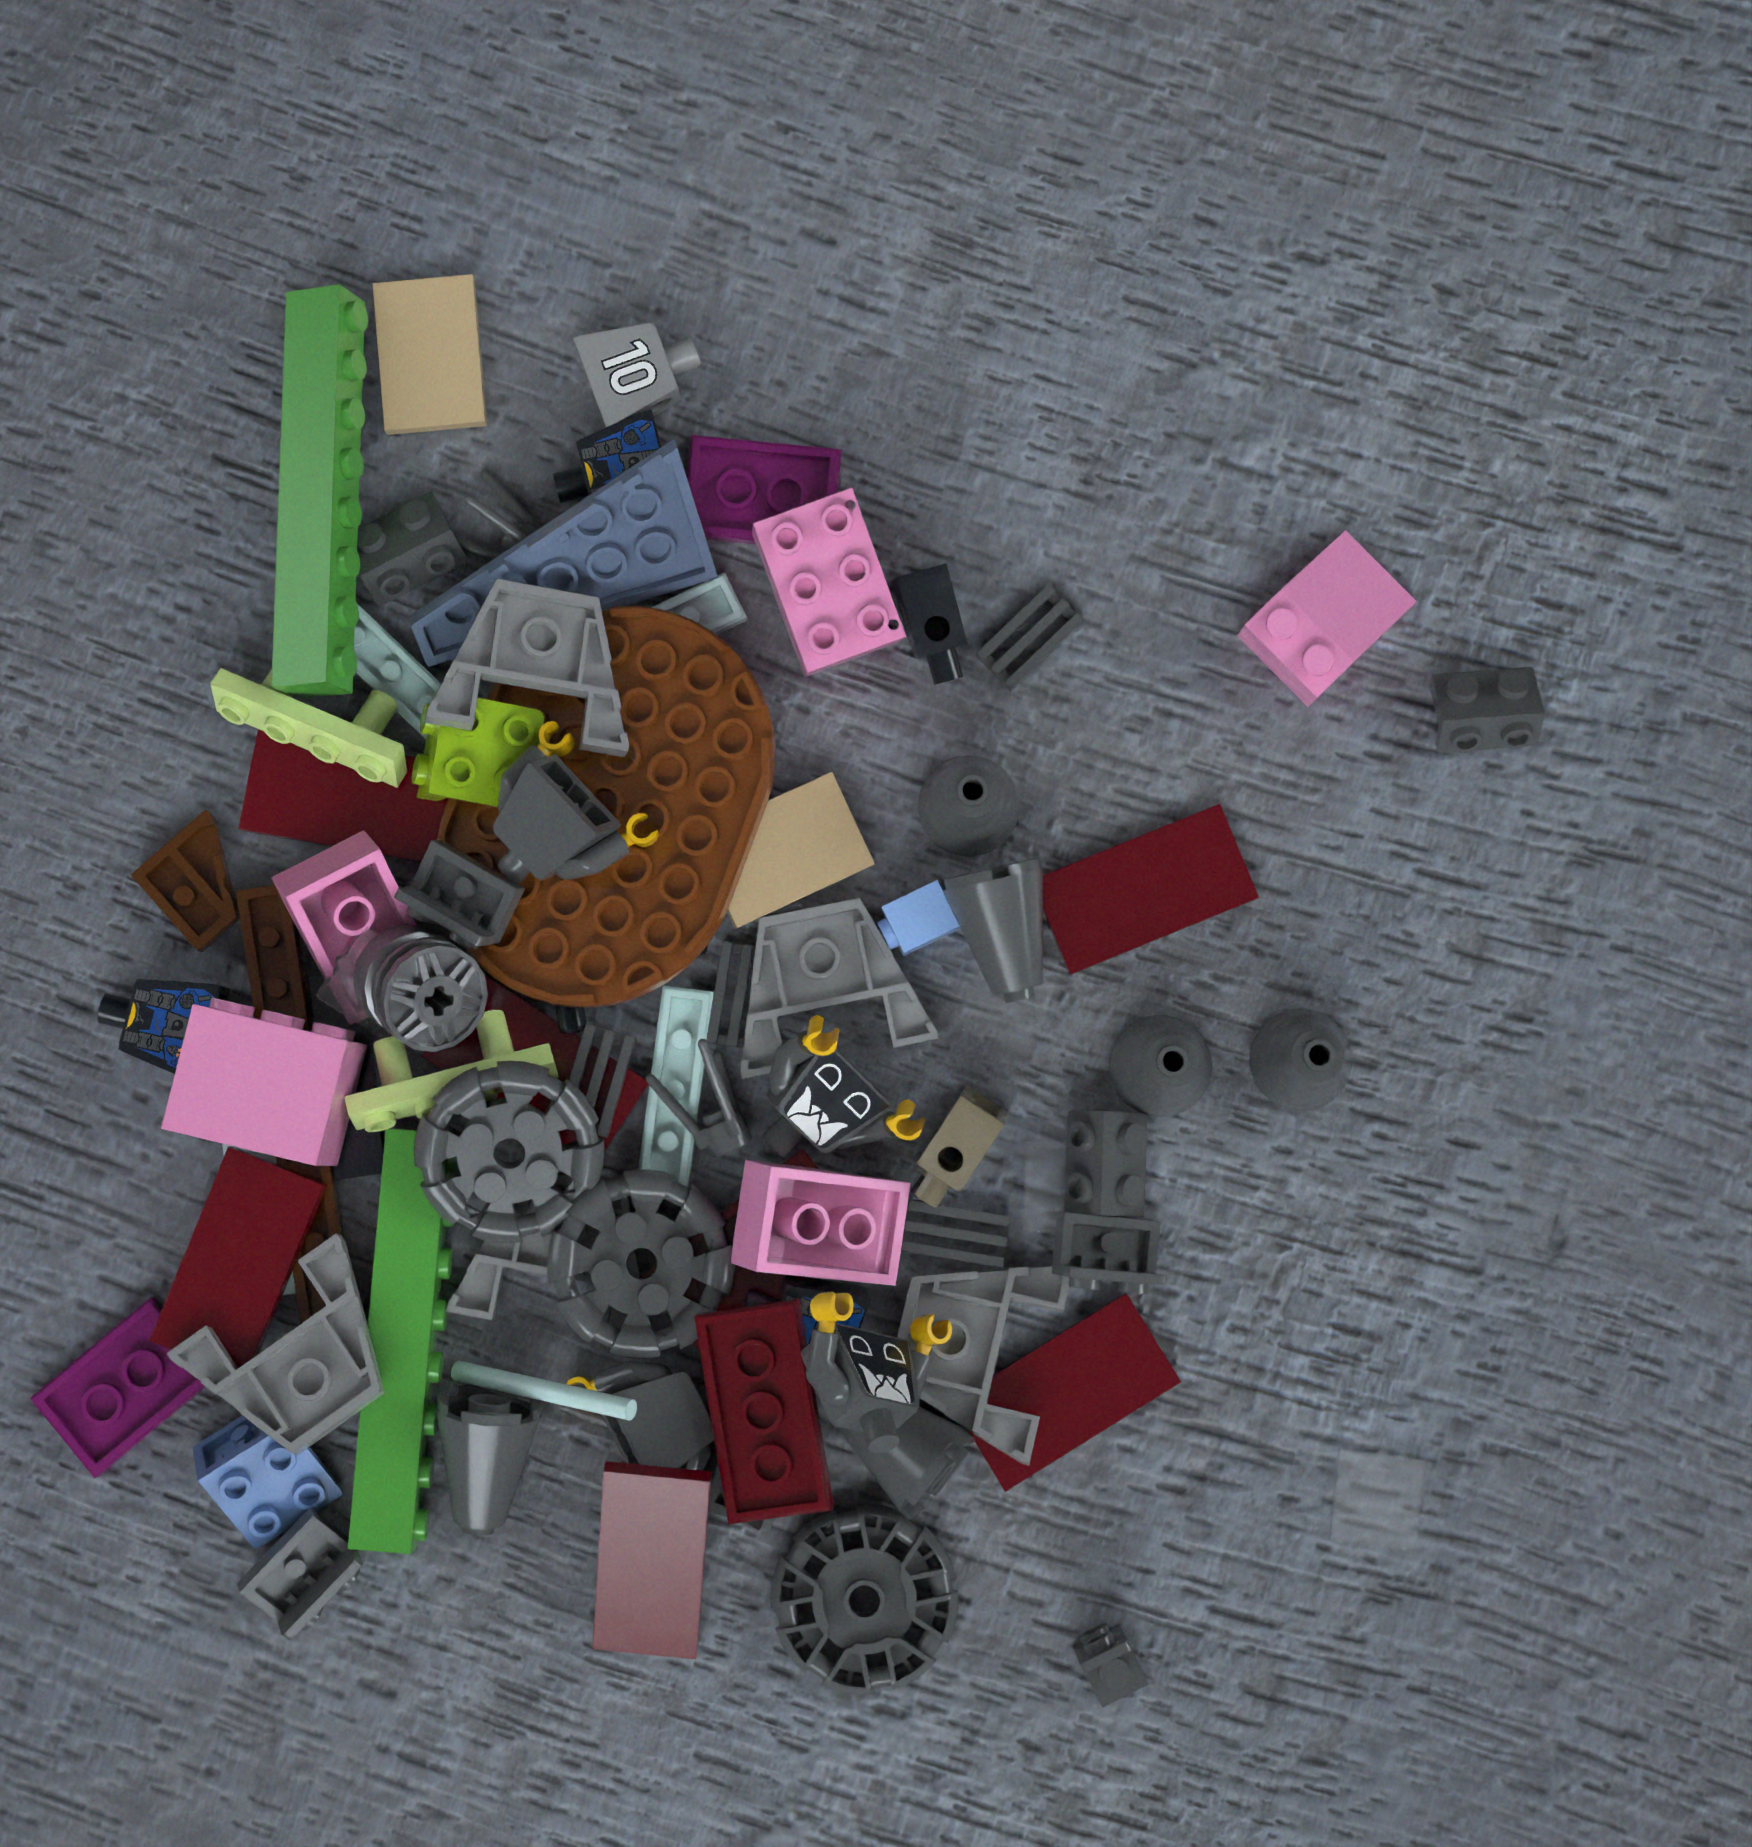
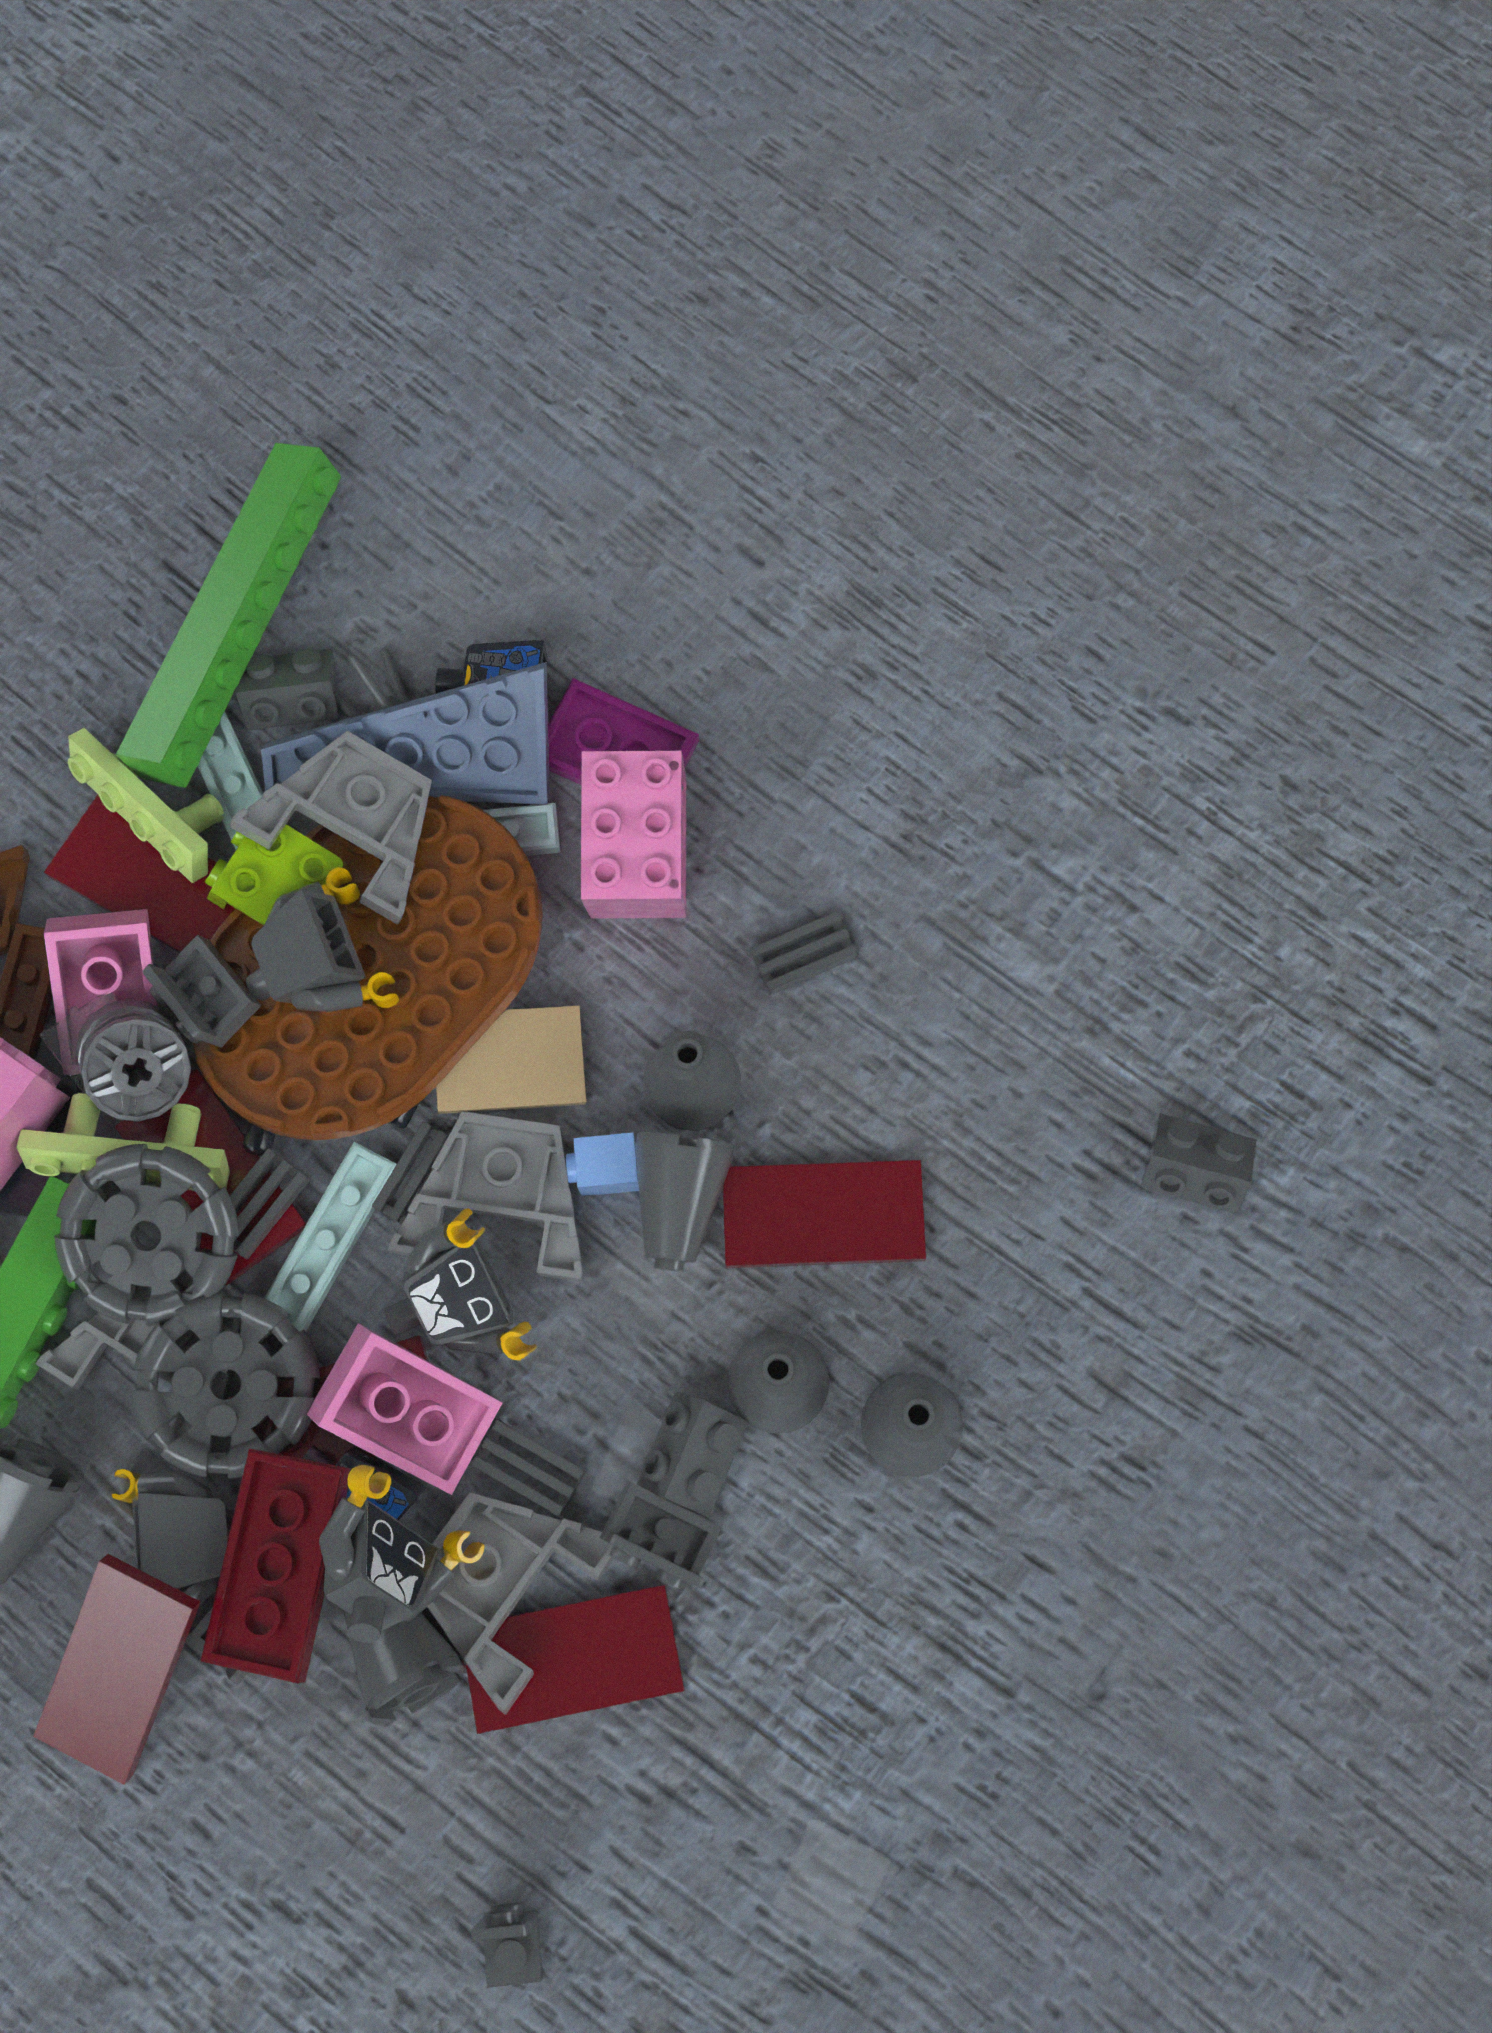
camera: 25 degrees right, 10 degrees down
tan tile [372,274,487,435] -> none
light aqua bar [451,1360,637,1421] -> none
light grey torso [573,323,702,428] -> none
dark grey plant [645,1039,752,1157] -> none
dark grey plate [770,1504,959,1695] -> none
black torso [891,563,967,685] -> none
dark tan torso [911,1085,1009,1208] -> none
bright pink slope [1237,530,1417,707] -> none

